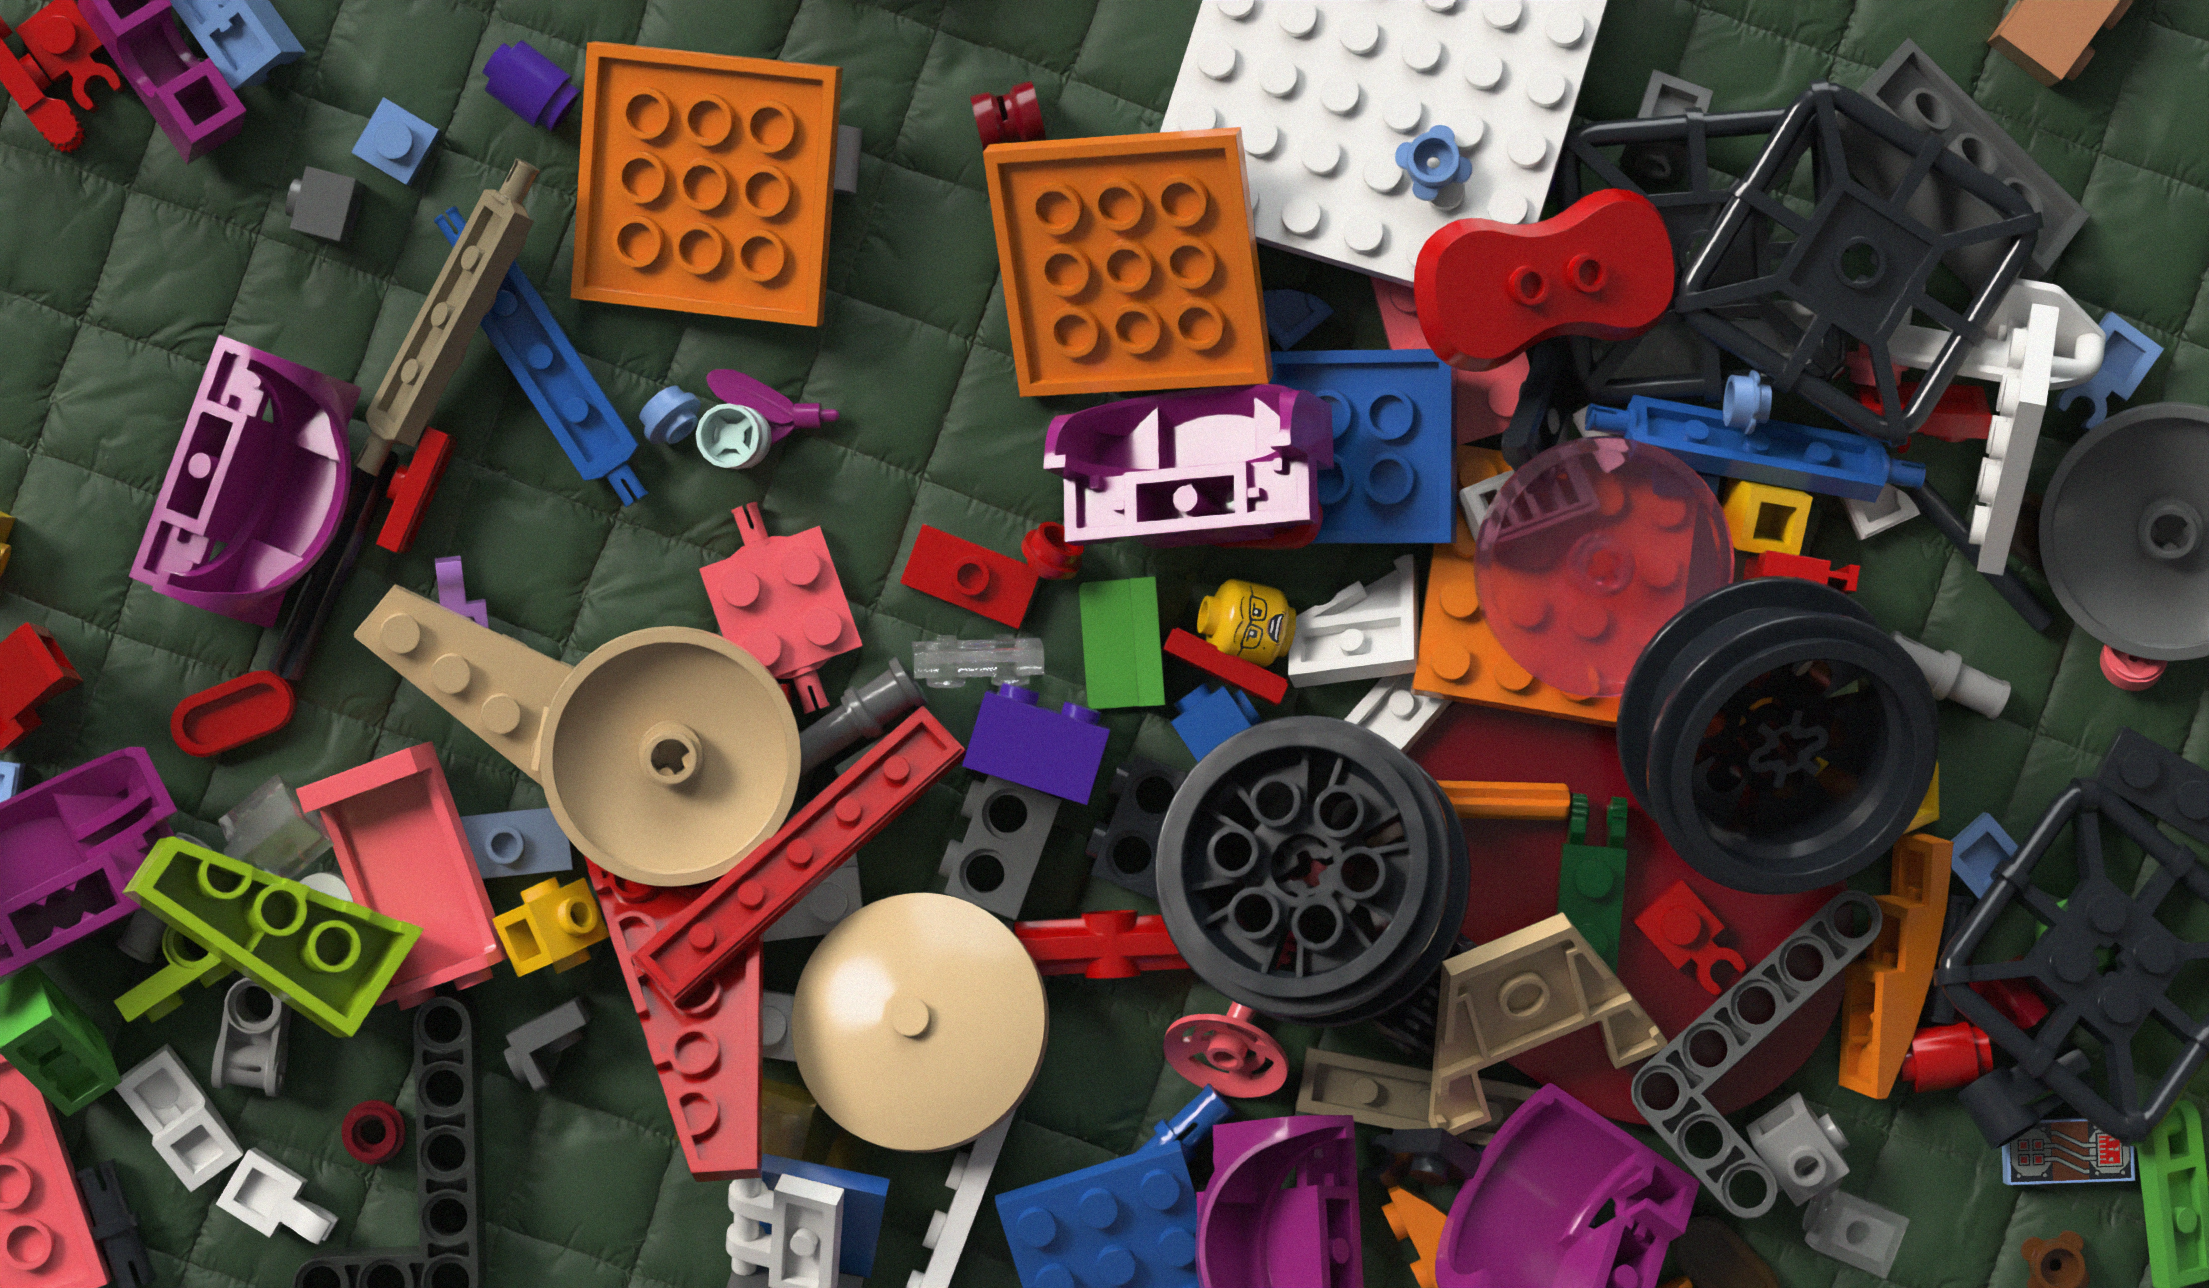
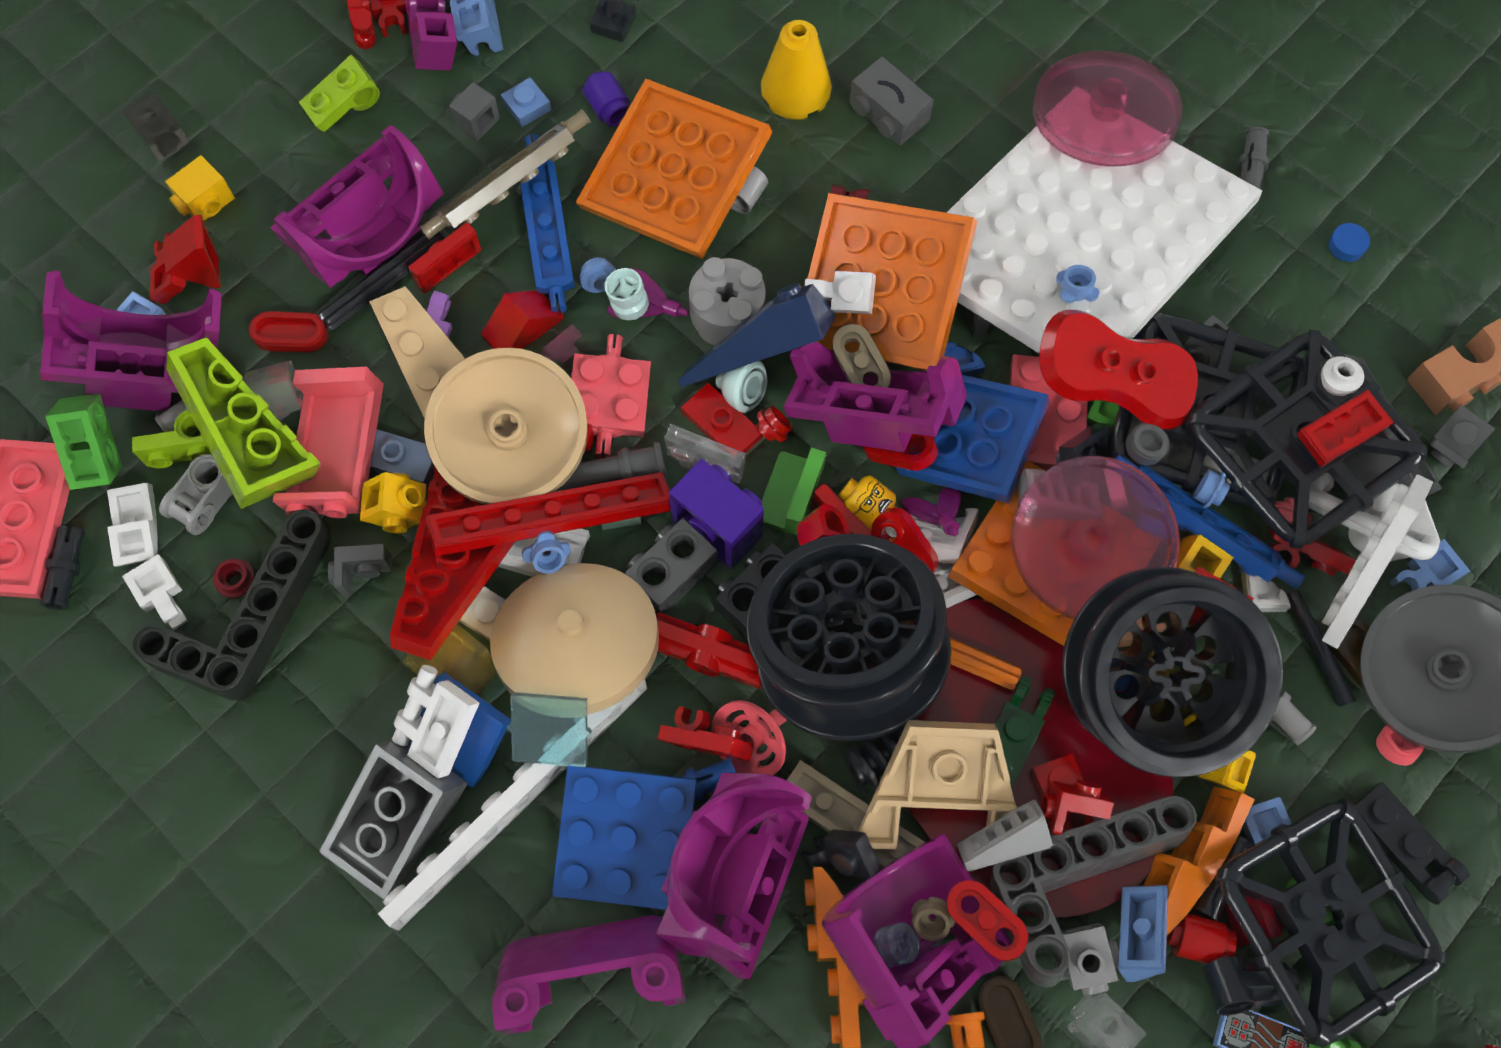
camera: 25 degrees right, 20 degrees down
none -> lime plate [299,55,380,132]
none -> red slope [481,290,564,349]
none -> clear light blue piece [507,692,592,767]
none -> medium blue plate [522,531,571,574]
none -> clear pink plate [539,324,582,364]
none -> red plate [657,706,754,762]
none -> dark blue wedge [678,283,836,387]
none -> light grey brick [689,257,766,346]
none -> light aqua brick [716,361,767,413]
none -> red plate [797,504,851,546]
none -> white plate [805,271,876,314]
none -> dark tan plate [833,324,891,388]
none -> red plate [871,507,938,574]
none -> clear light blue bush [874,922,919,967]
none -> magenta piece [901,487,961,536]
none -> dark tan plate [911,897,955,941]
none -> red plate [947,880,1028,961]
none -> light grey slope [957,800,1053,872]
none -> red bracket [1040,780,1114,835]
none -> medium blue slope [1118,885,1168,982]
none -> dark grey tile [1125,423,1169,466]
none -> red plate [1296,390,1393,468]
none -> white plate [1321,357,1364,396]
none -> dark grey bracket [1429,404,1495,468]

